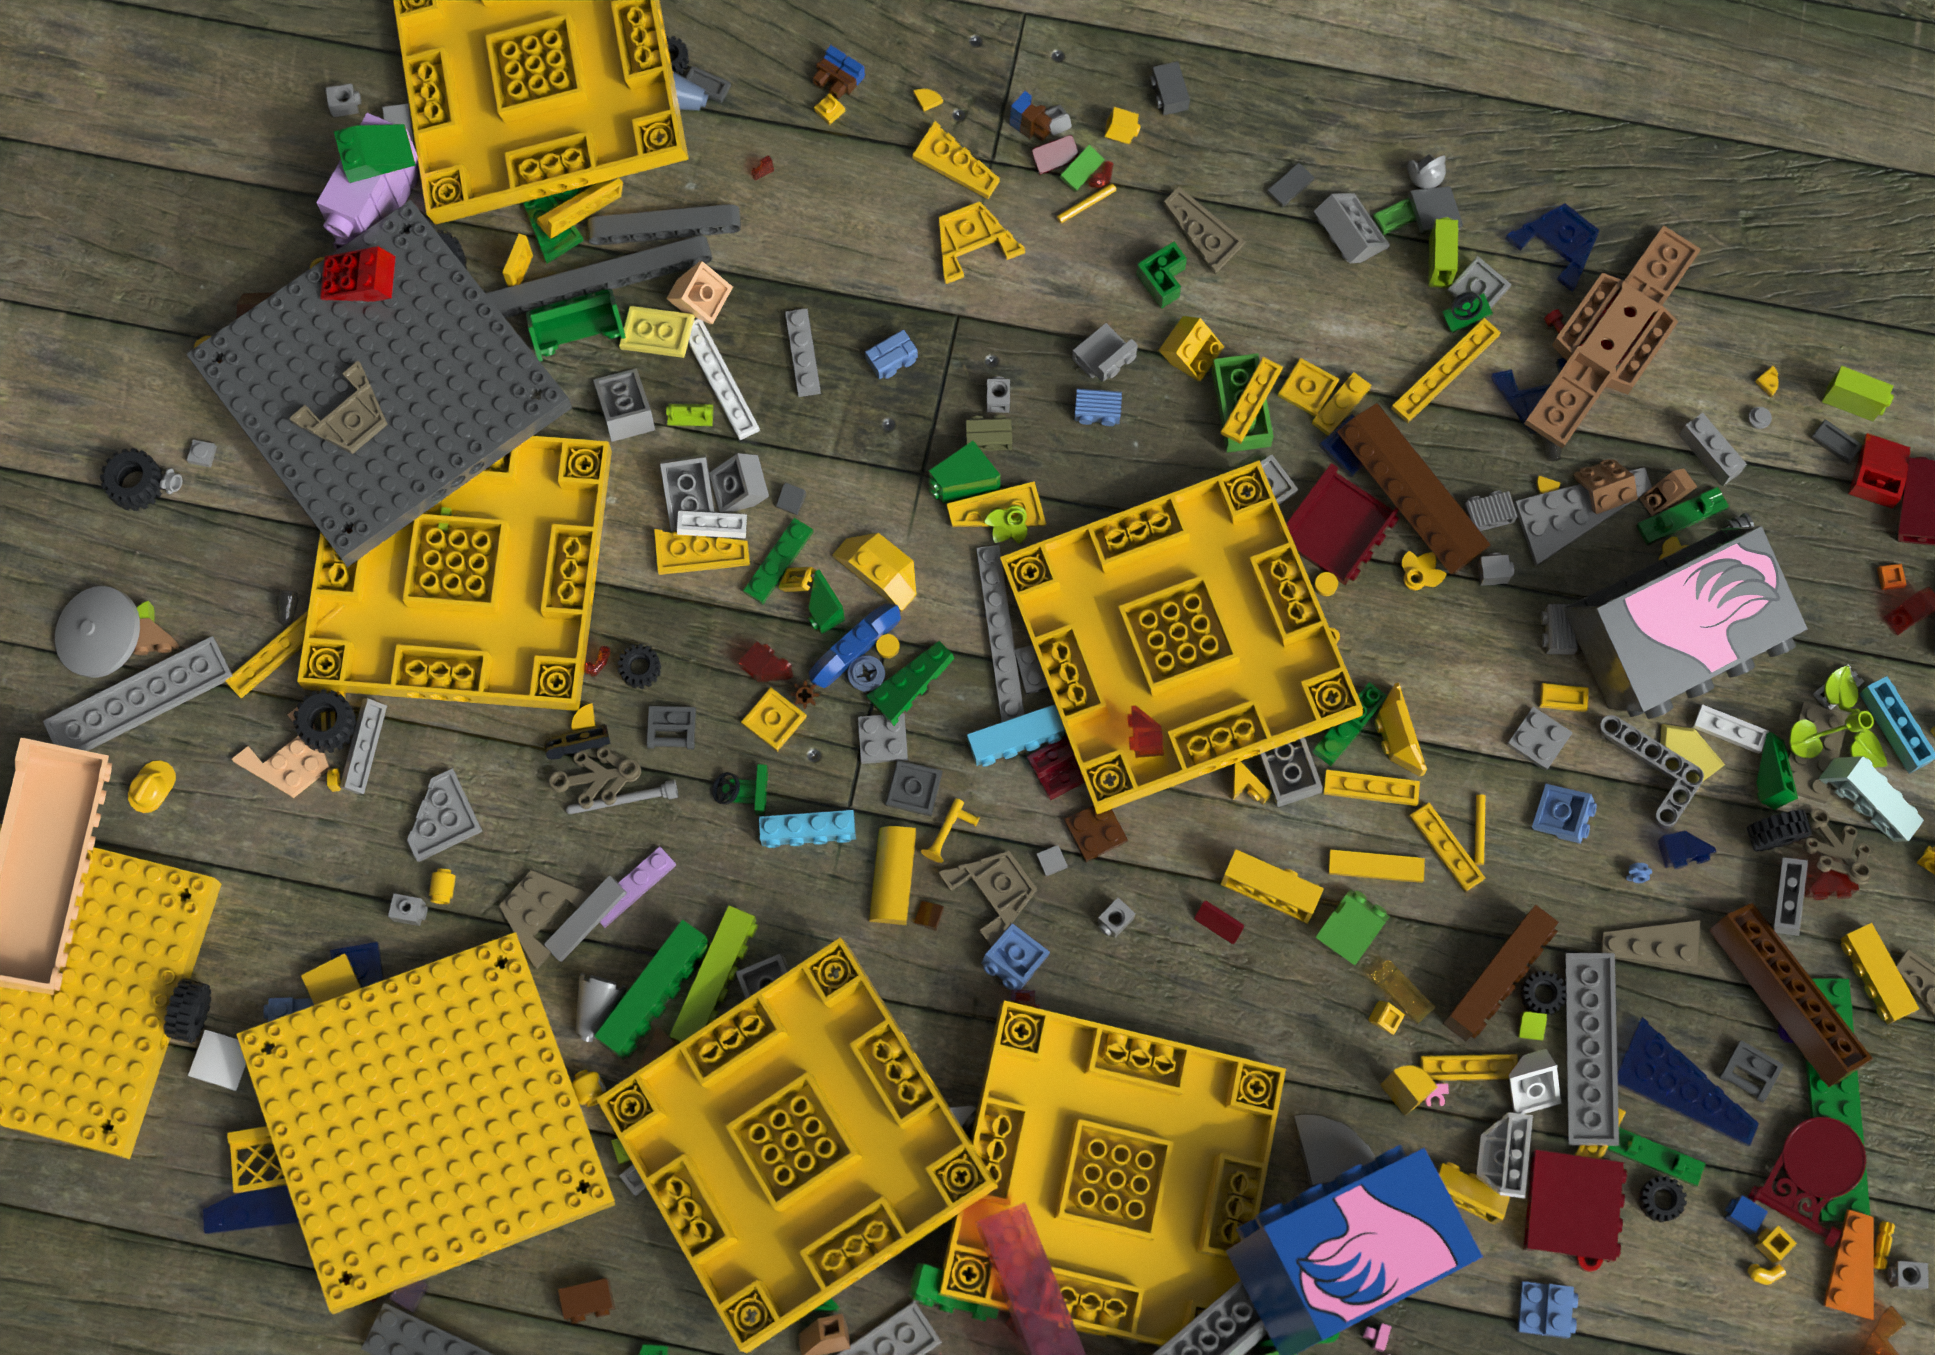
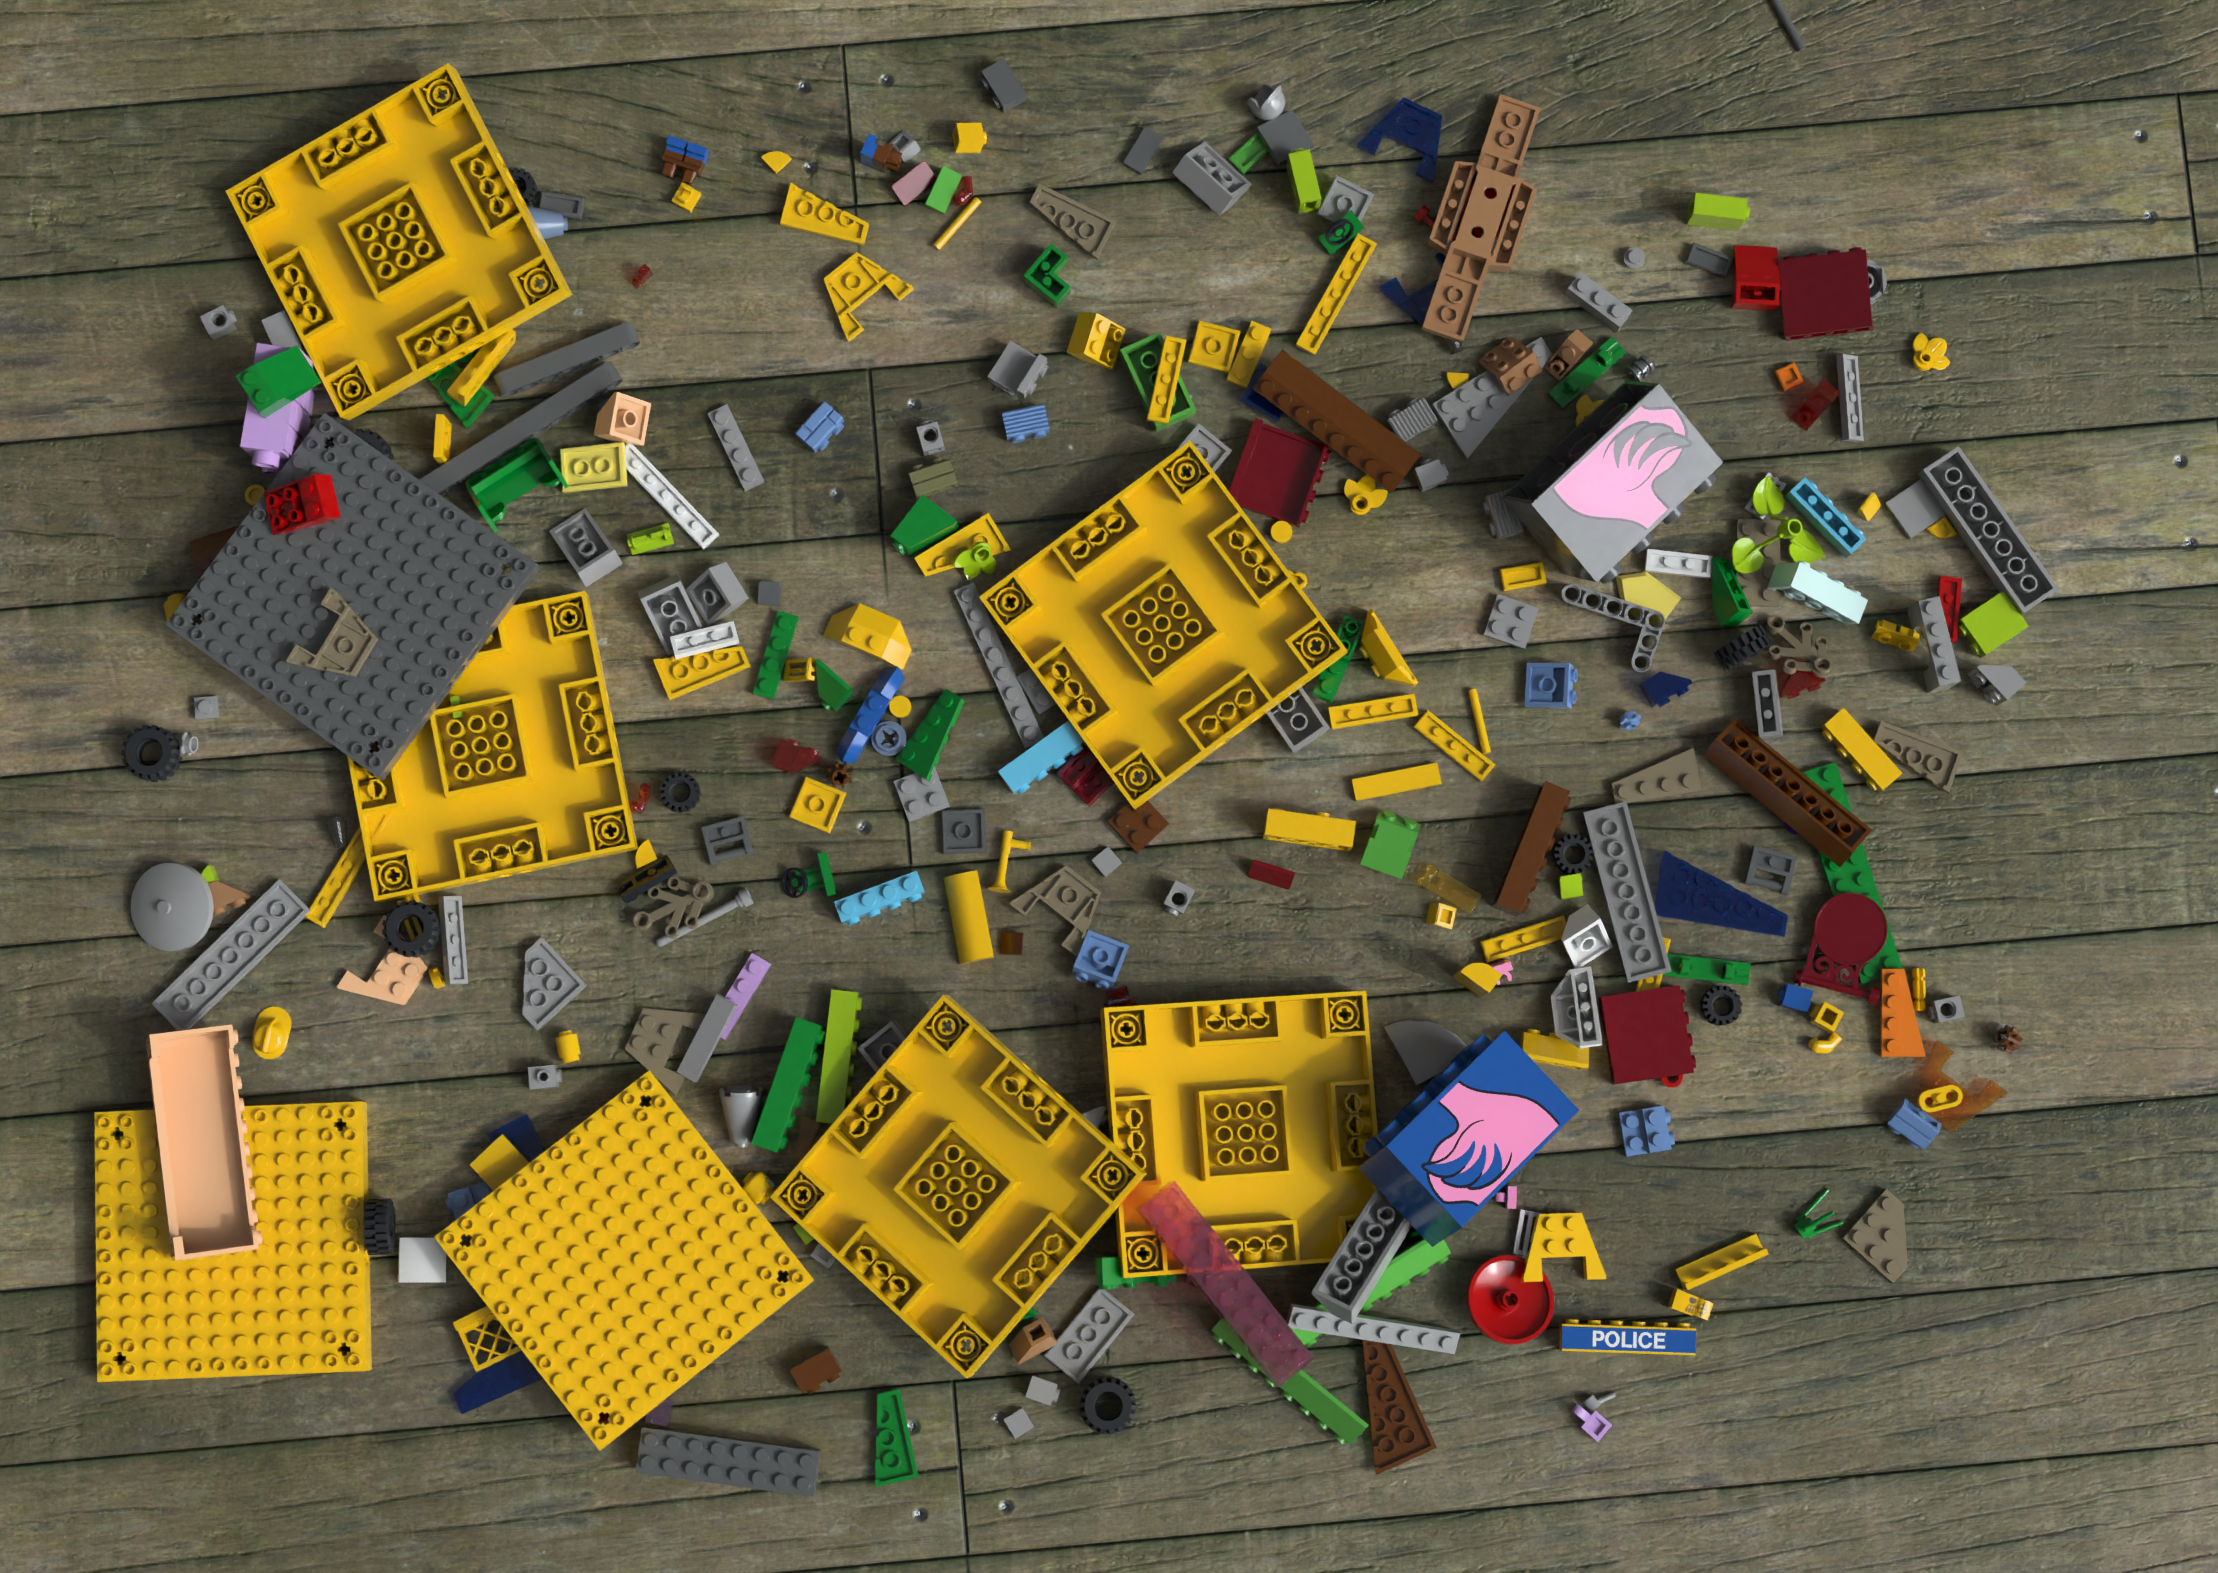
camera: 20 degrees left, 10 degrees up
clear red slope [1127,705,1164,758] -> none
yellow slope [1233,761,1271,805] -> none
yellow tile [1755,365,1779,397] -> none

